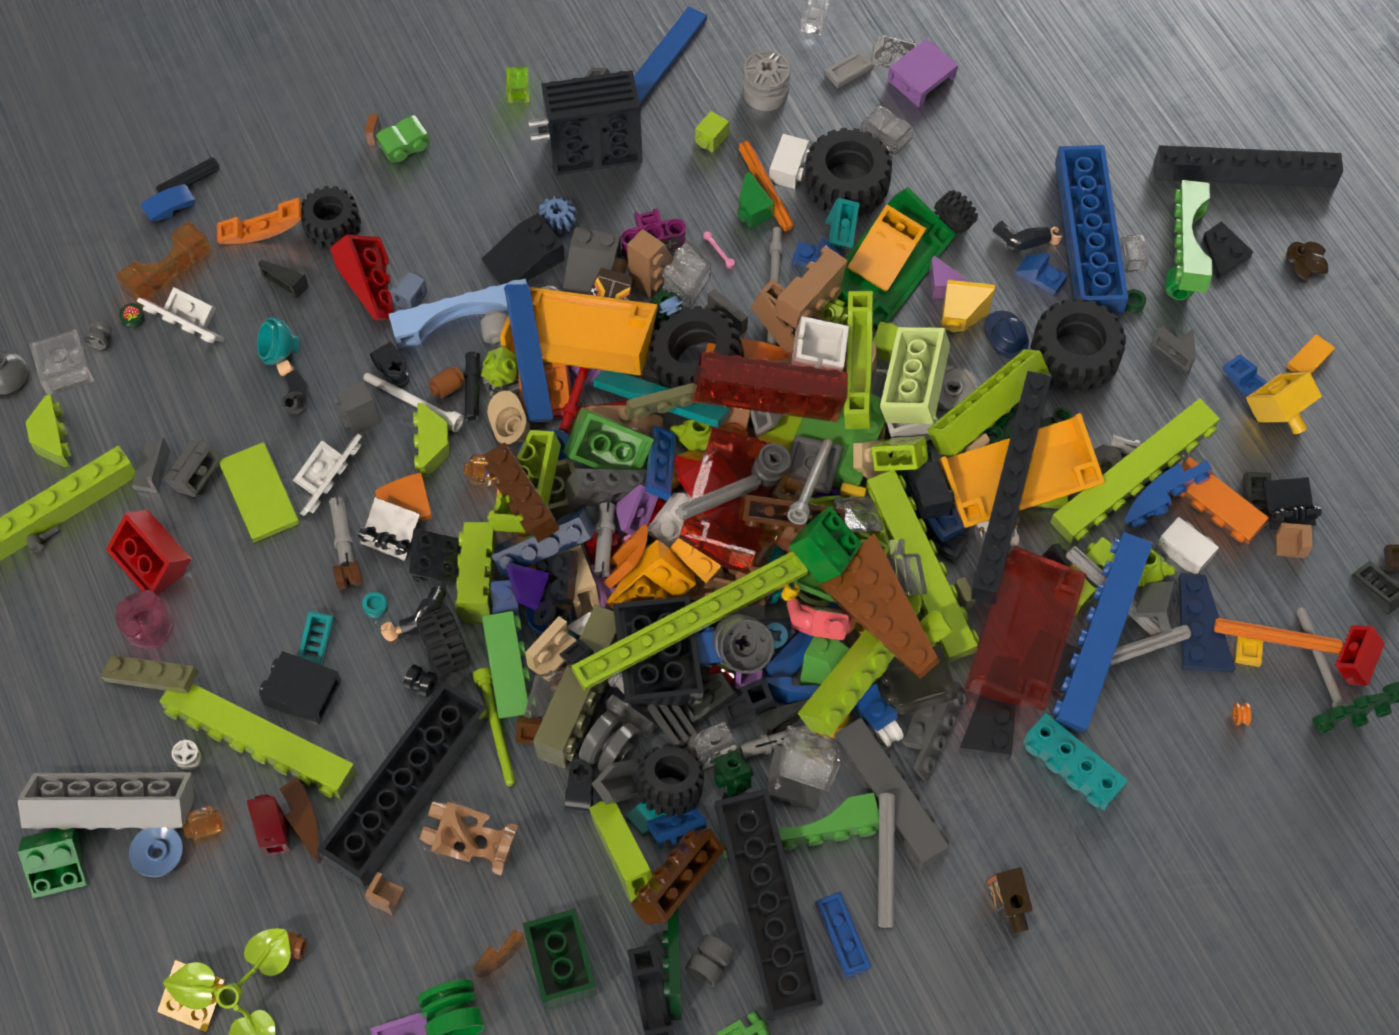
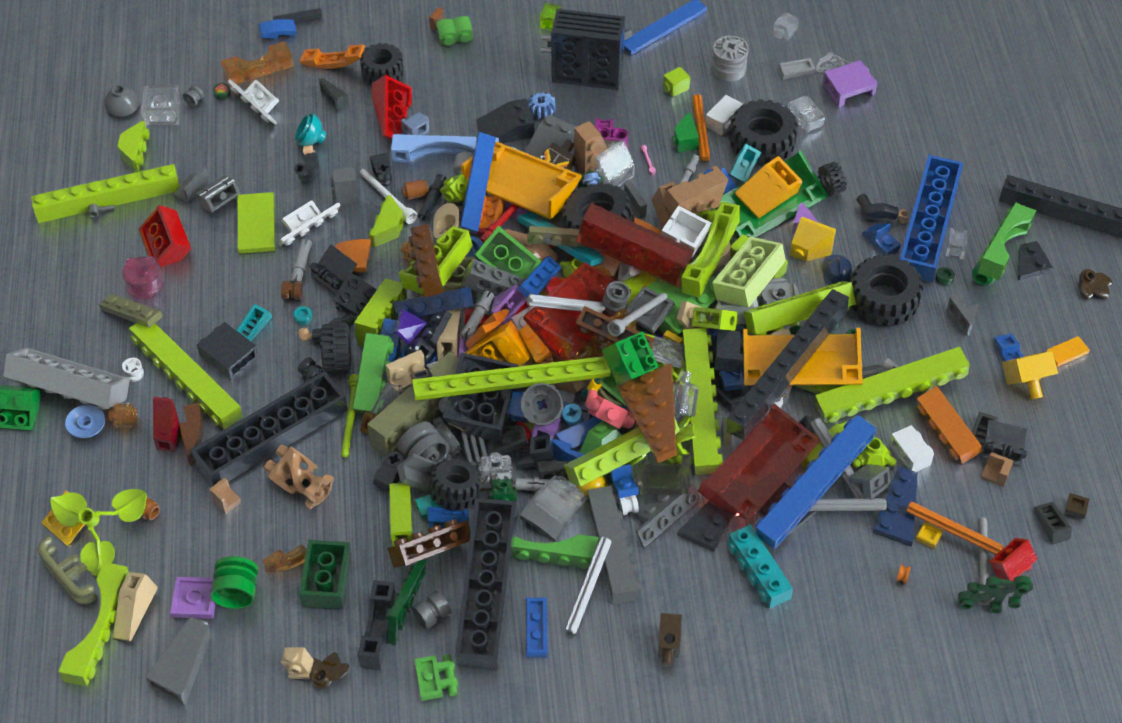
camera: 20 degrees right, 10 degrees down
blue slope [1124,460,1212,528] -> none

